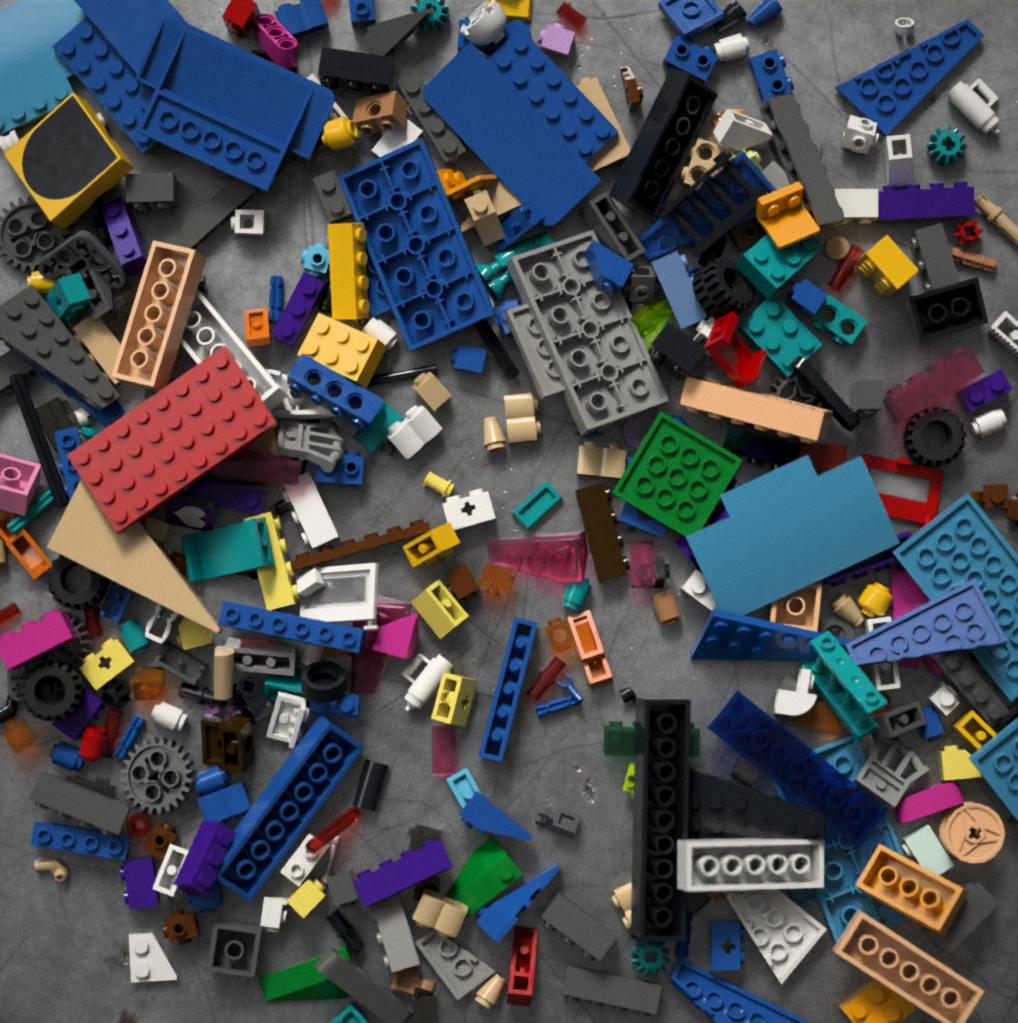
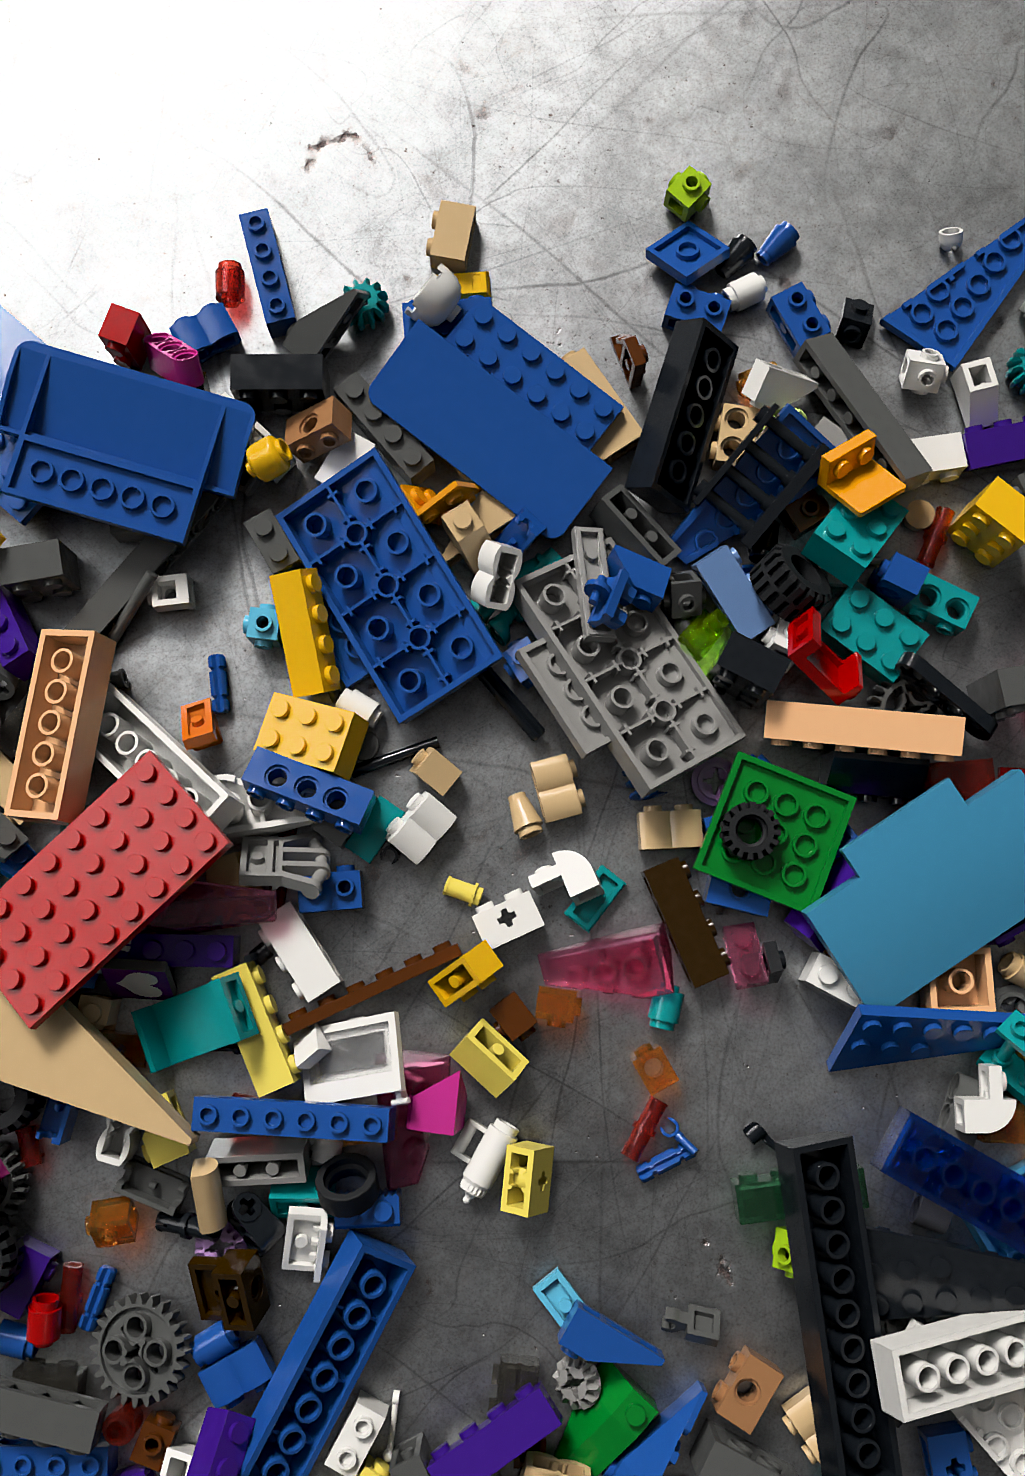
camera: 10 degrees left, 5 degrees down
light yellow brick [79,638,137,691] -> none
black gear [102,678,131,709] -> none
teal brick [118,618,150,655] -> none
white brick [151,701,188,732] -> none
dark purple brick [271,272,326,348] -> none
clear red axle [305,807,361,854] -> none
black pin [317,282,332,314] -> none
black brick [353,759,389,811] -> none
clear pink plate [432,726,456,774] -> none
blue brick [451,344,487,375] -> none
blue brick [479,617,538,762] -> none
lavender brick [538,23,575,59] -> none
clear red pin [556,1,587,30] -> none
orange slope [567,610,614,690] -> none
medium nougat brick [652,590,682,626] -> none
none -> dark grey bar [107,570,158,645]
none -> white brick [471,540,522,611]
none -> white brick [528,850,605,906]
none -> light grey gear [552,1355,601,1410]
none -> light grey tile [571,526,617,642]
none -> blue hips [584,568,637,630]
none -> medium nougat brick [712,1345,784,1435]
none -> black tyre [719,801,781,861]
none -> black bracket [835,297,874,349]

